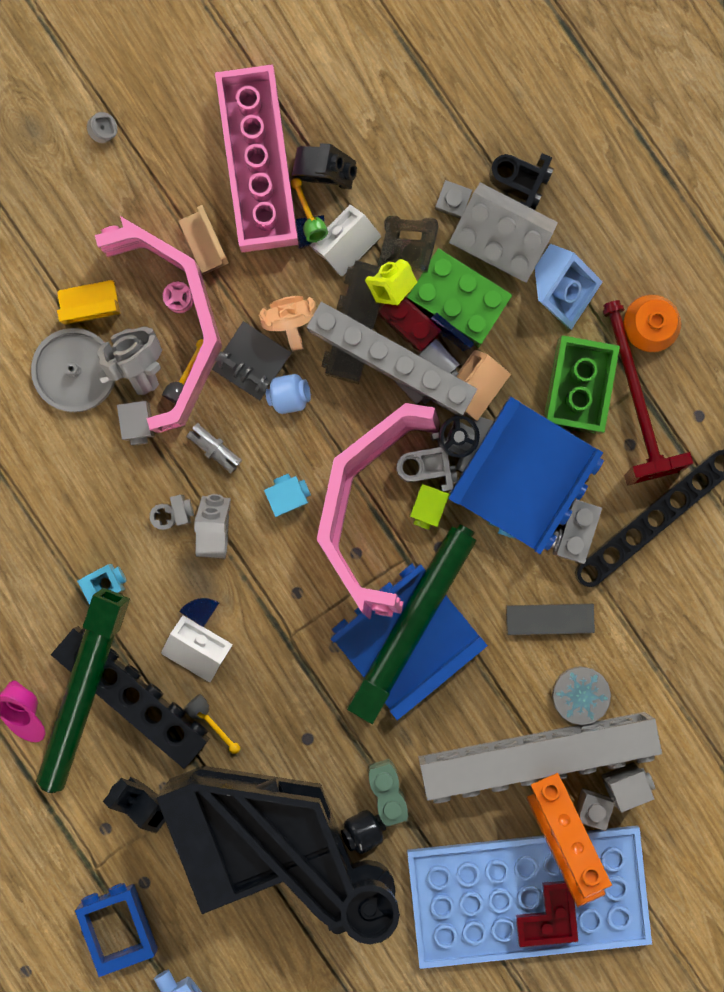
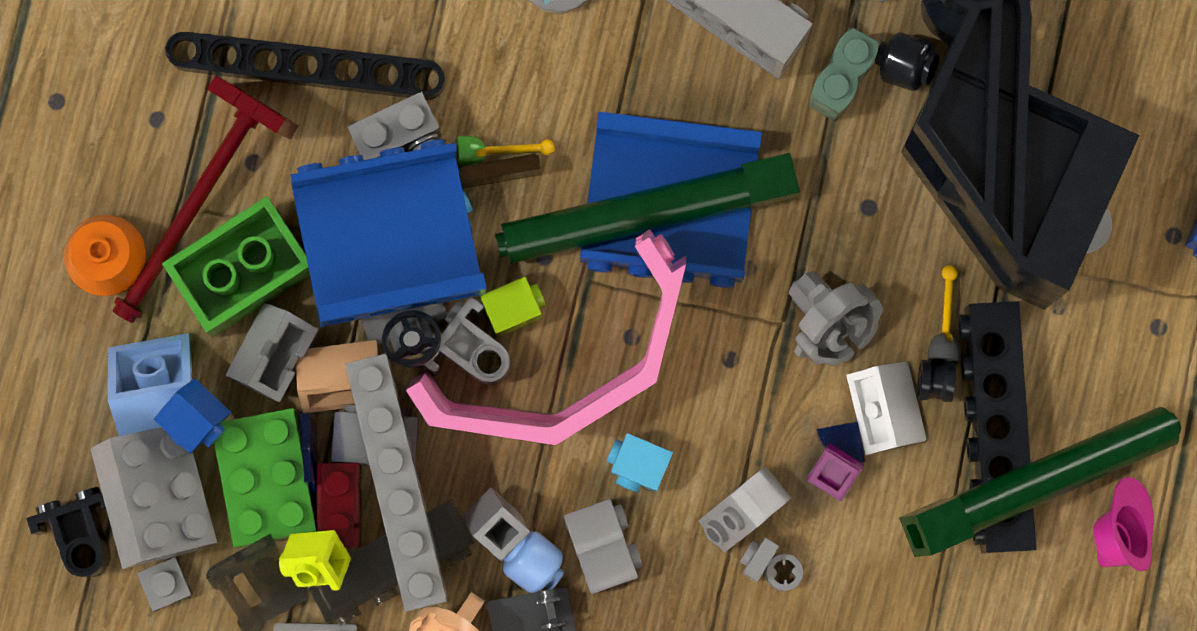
camera: 135 degrees left, 5 degrees down
medium azure brick [77,564,127,605] -> none
black brick [103,777,165,833] -> none
light grey pin [186,423,242,474] -> none
dark grey tile [506,603,595,635] -> none
none -> blue brick [153,378,231,454]
none -> light grey brick [225,303,318,403]
none -> hinge [457,135,556,167]
none -> dark brown tile [458,154,541,189]
none -> light grey brick [462,487,530,561]
none -> light grey brick [563,499,643,594]
none -> light grey piece [789,272,883,366]
none -> magenta tile [806,443,864,501]
none -> black wheel [917,359,956,402]

